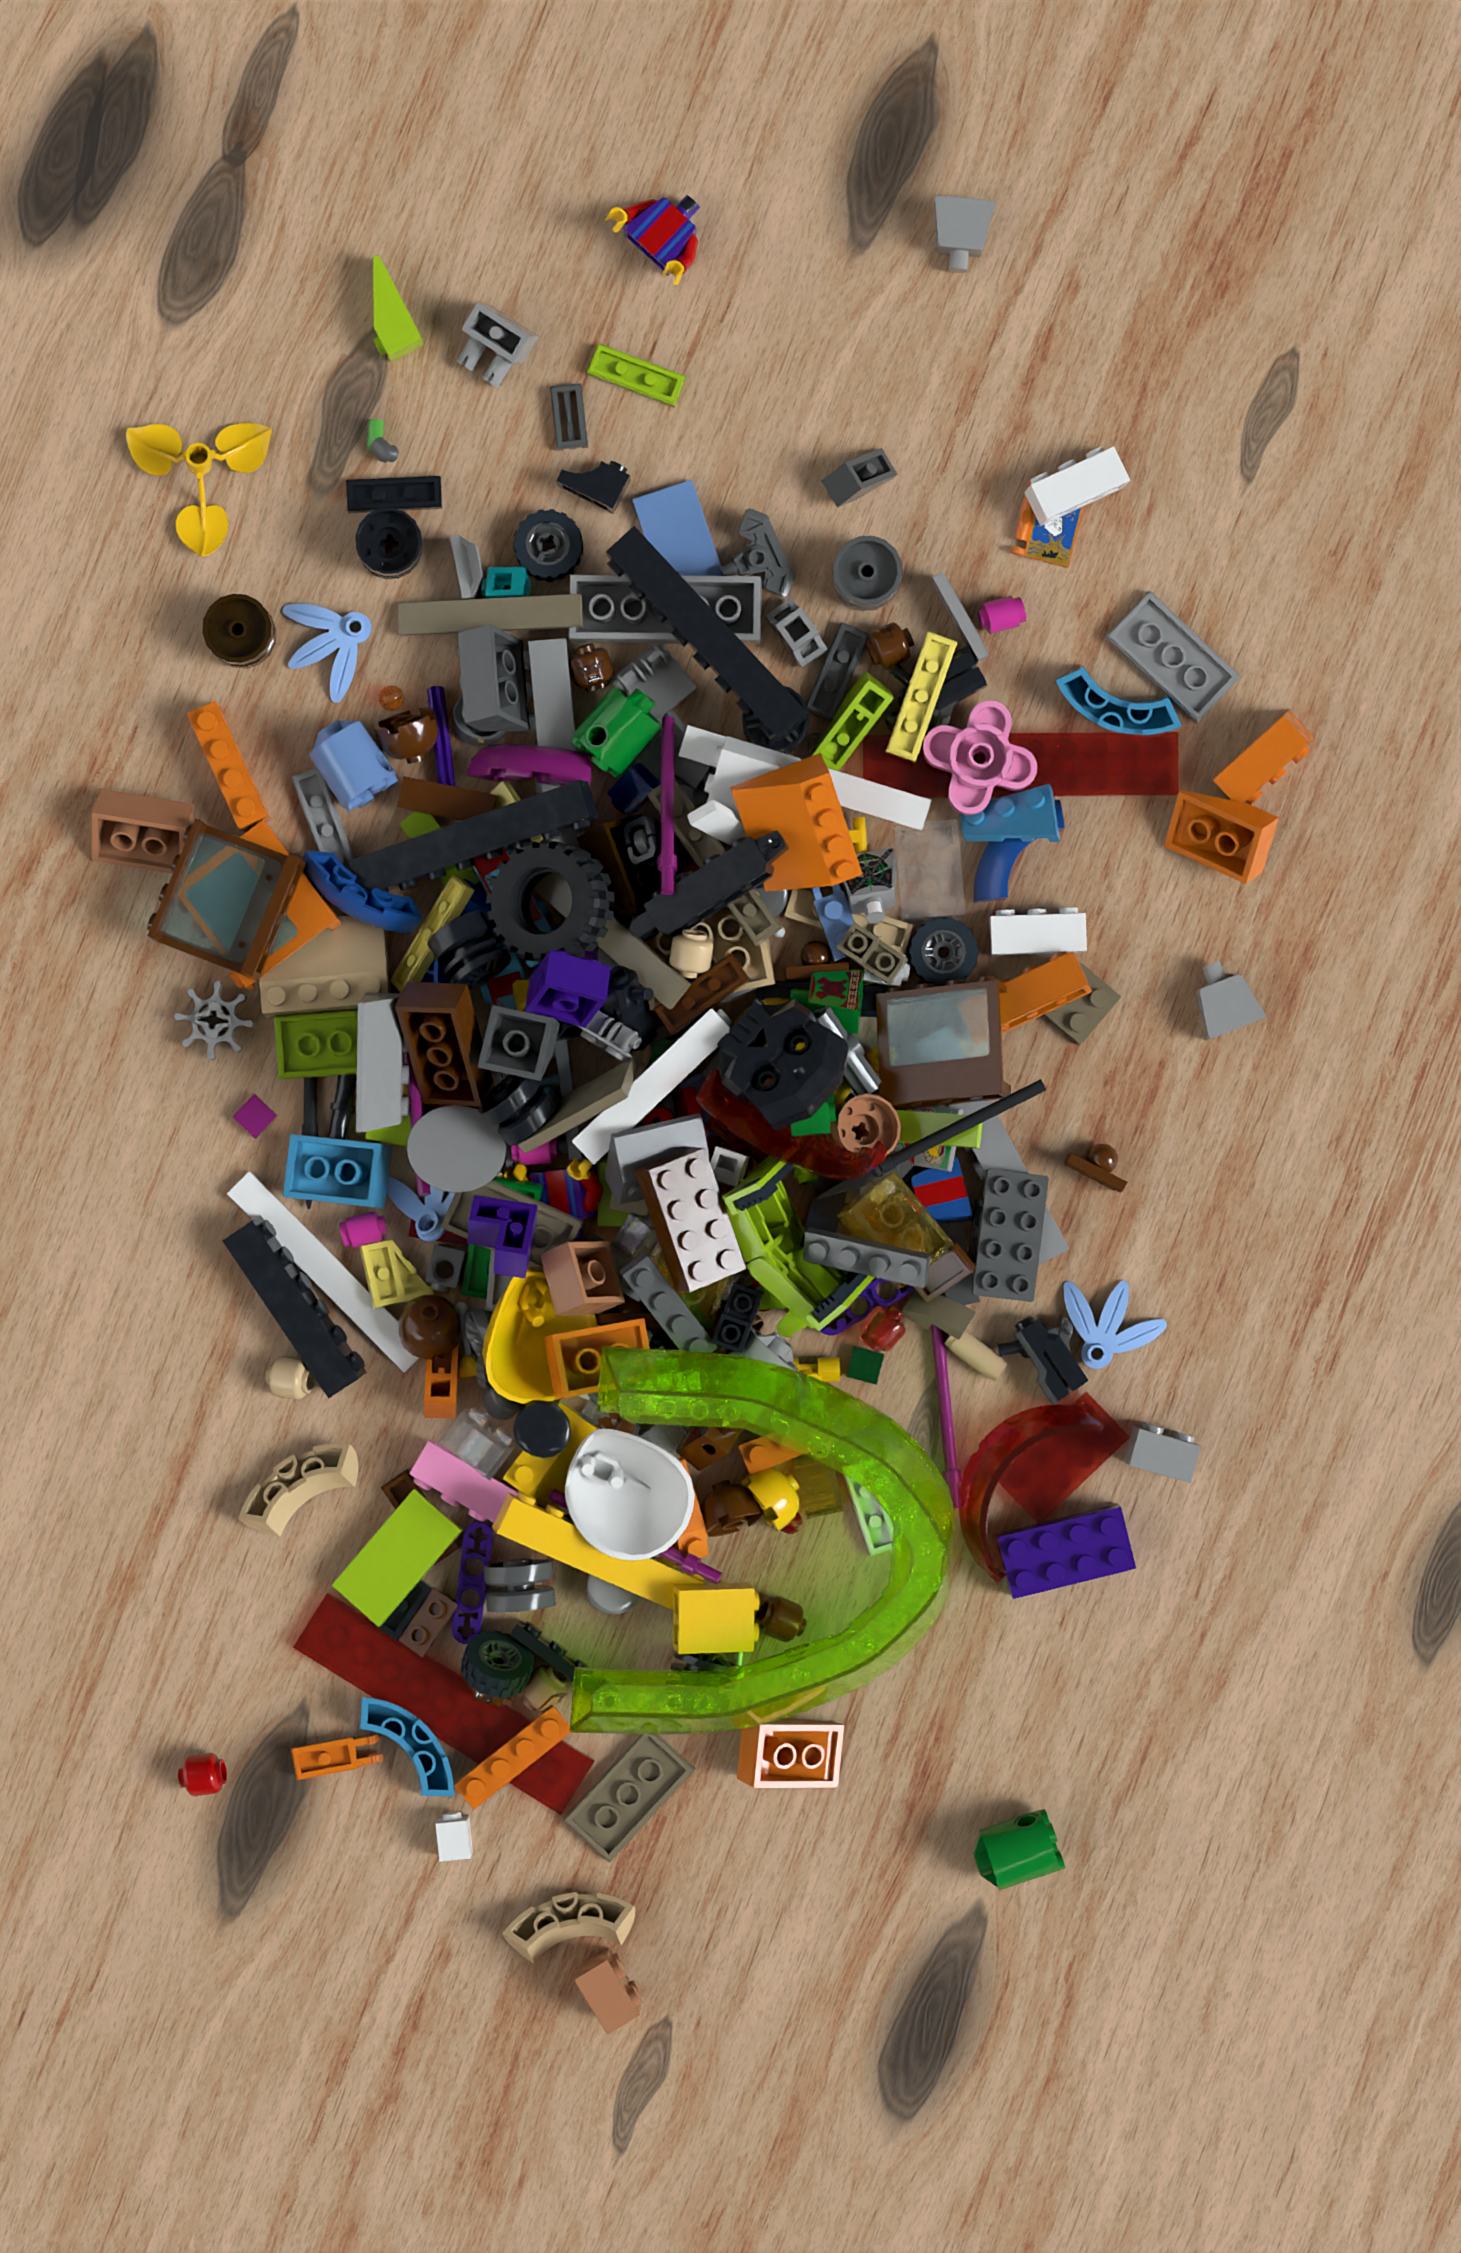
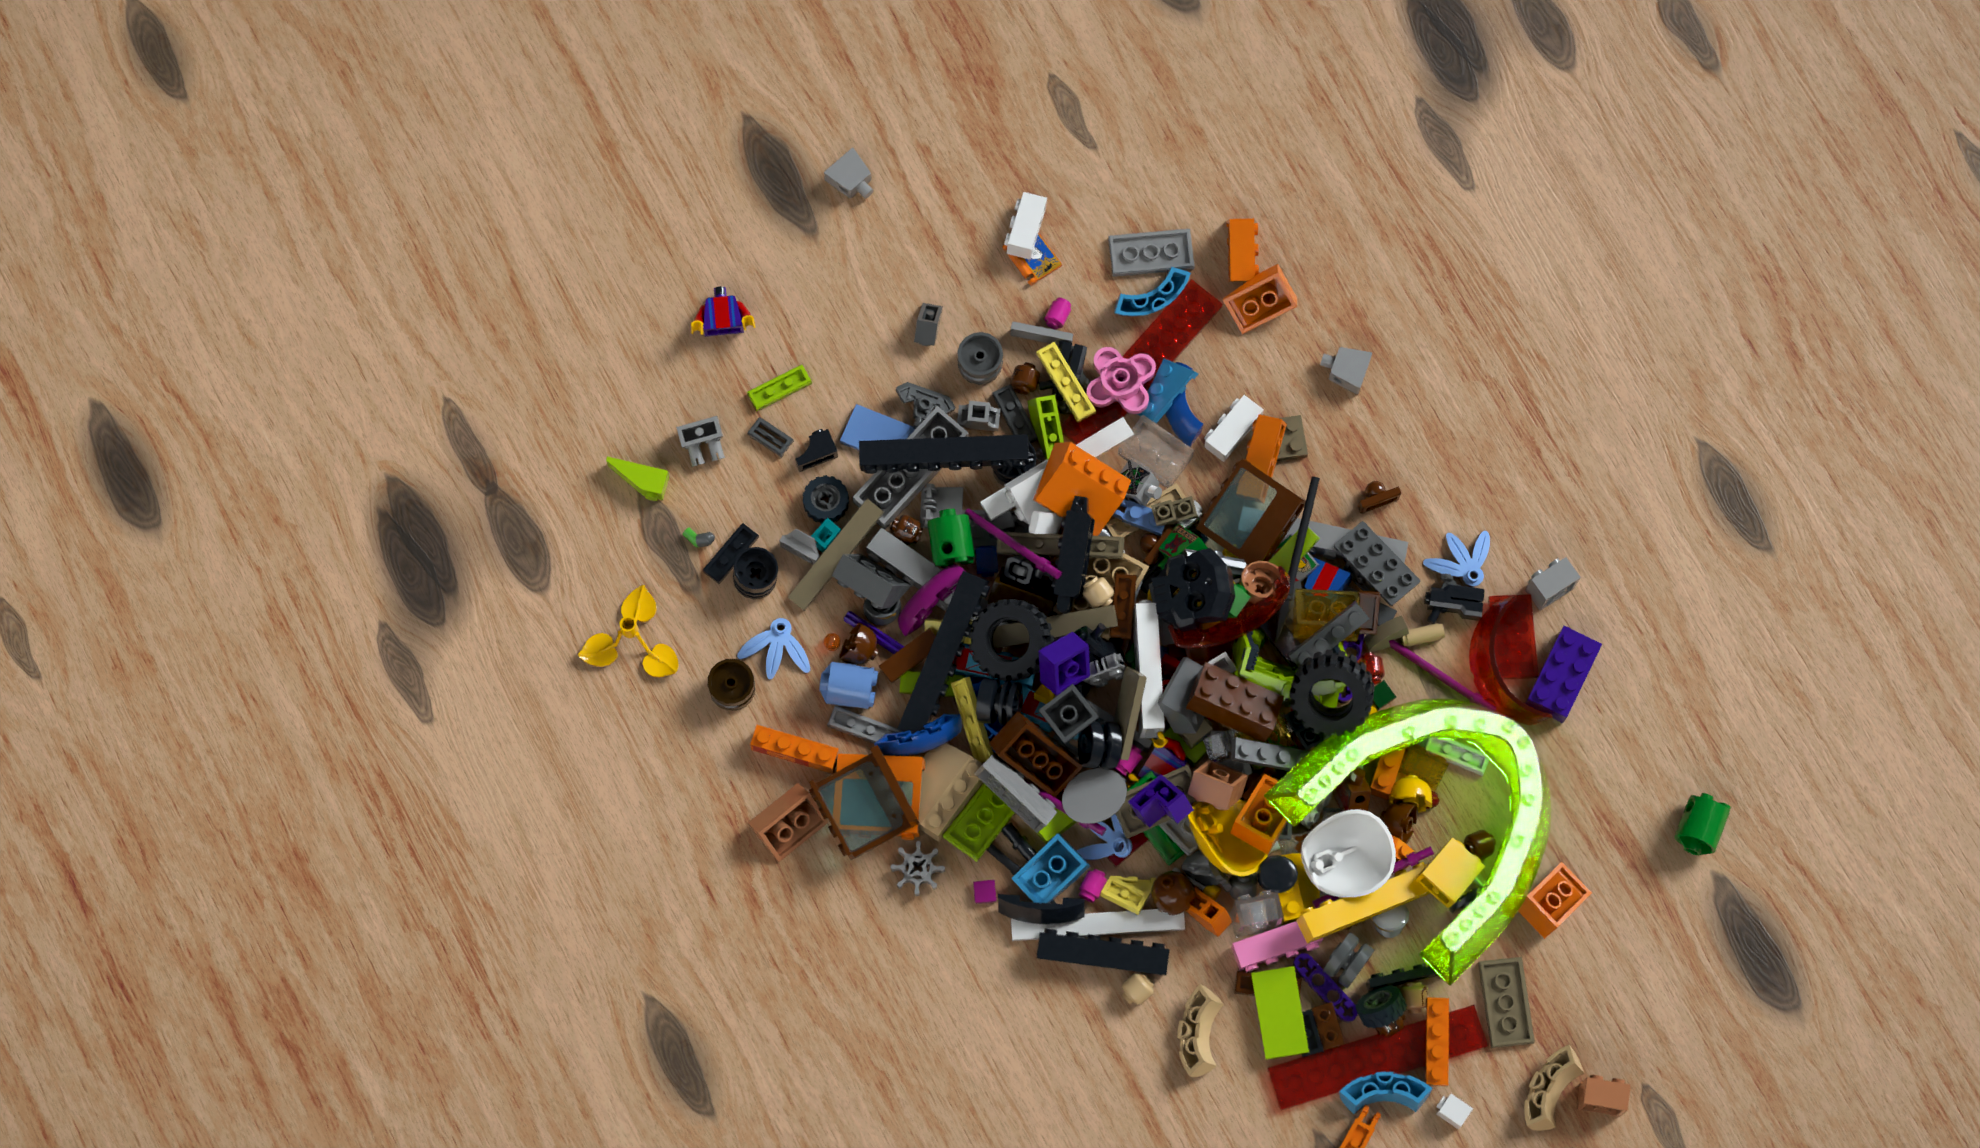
camera: 50 degrees left, 15 degrees down
dark grey brick [425,1244,467,1293] -> none
black wheel [908,917,979,986] -> none
none -> black slope [998,894,1085,924]
none -> black tyre [1289,650,1374,737]

